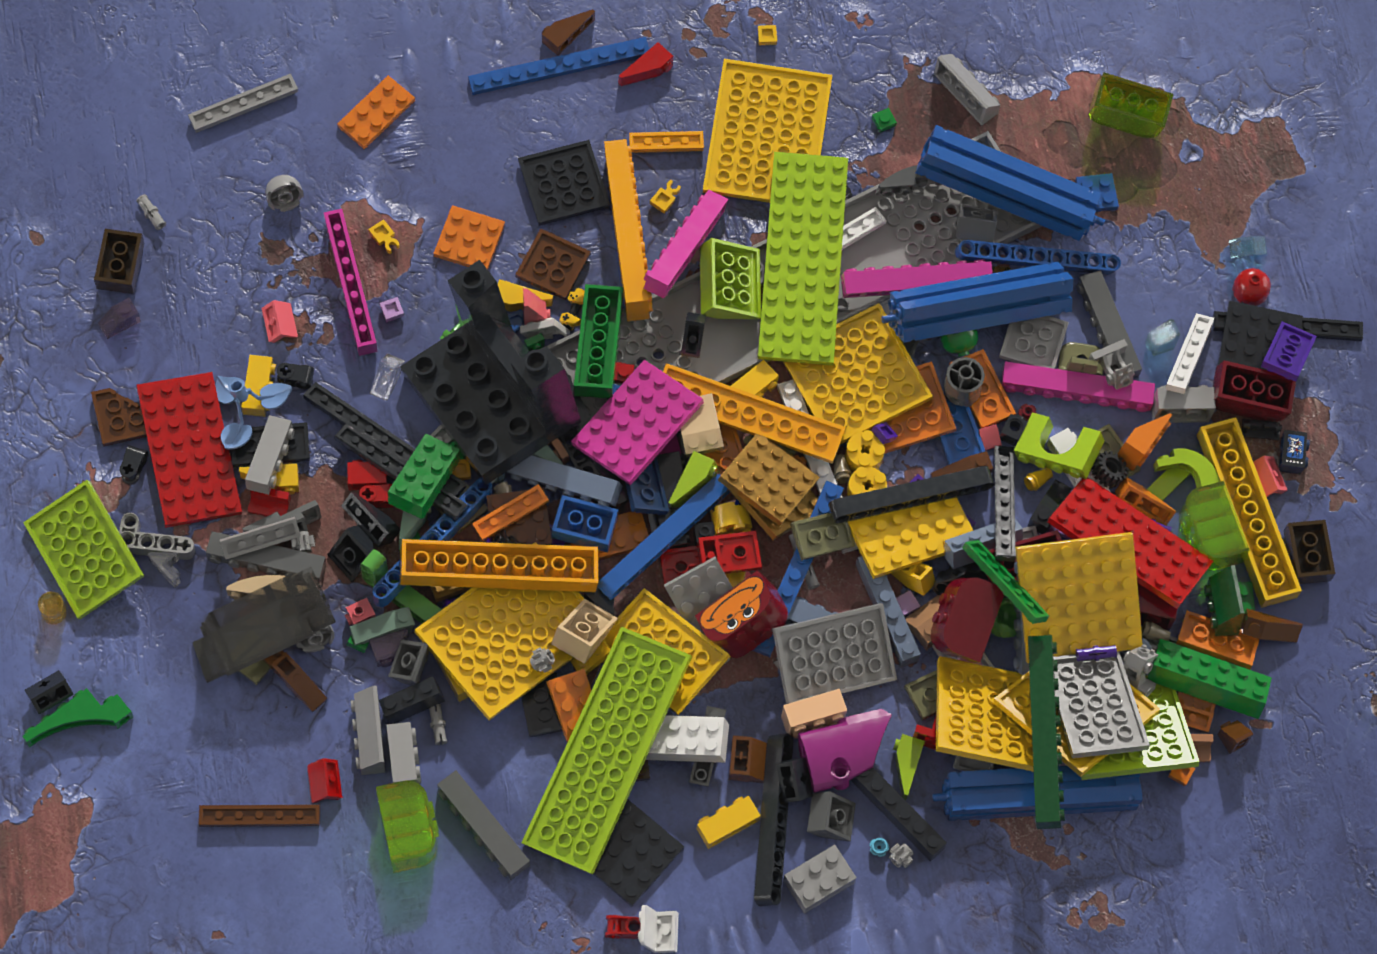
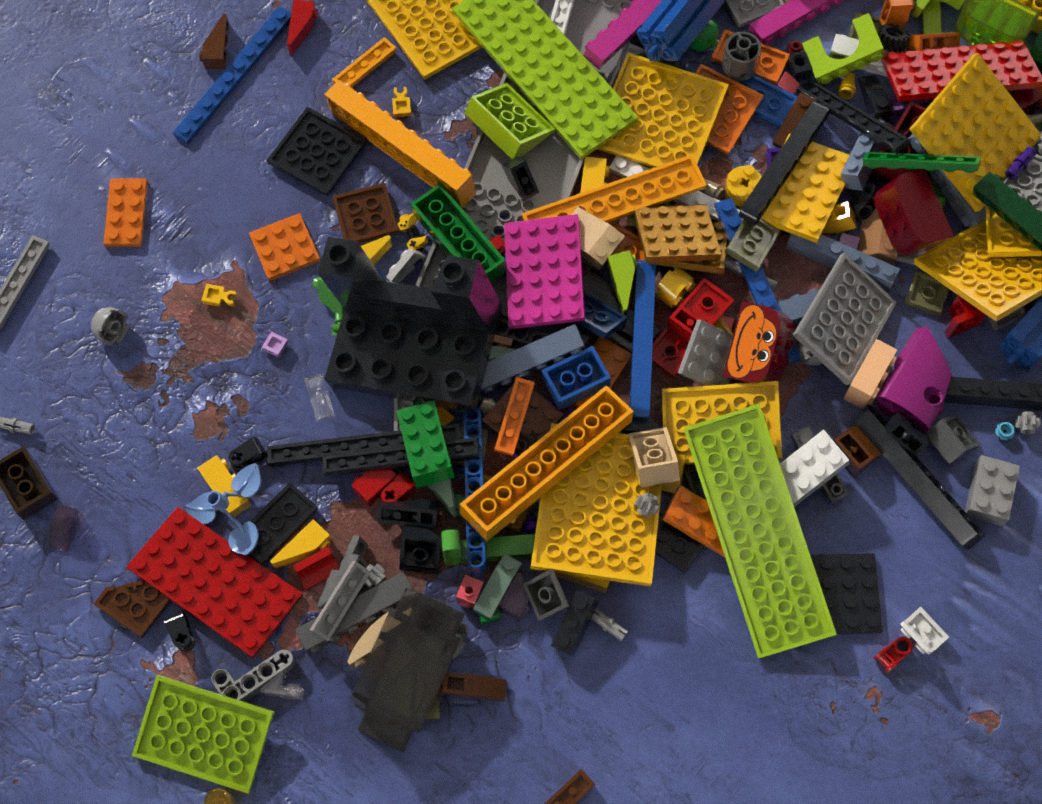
camera: 35 degrees left, 0 degrees up
light grey brick [245,415,295,495] -> none
coral panel [262,300,298,343] -> none
red panel [307,758,343,803] -> none
dark pink brick [324,209,378,356] -> none
light grey slope [351,686,385,775] -> none
clear neon green brick [376,780,439,873] -> none
light grey brick [387,722,421,793] -> none
dark grey brick [437,770,530,880] -> none
coral slope [523,288,551,325] -> none
green plate [524,333,545,351] -> none
dark pink brick [644,190,728,298] -> none
black brick [693,521,715,546] -> none
yellow brick [696,796,761,849] -> none
yellow brick [845,430,885,472] -> none
dark purple plate [871,422,898,444] -> none
lime slope [893,734,925,800] -> none

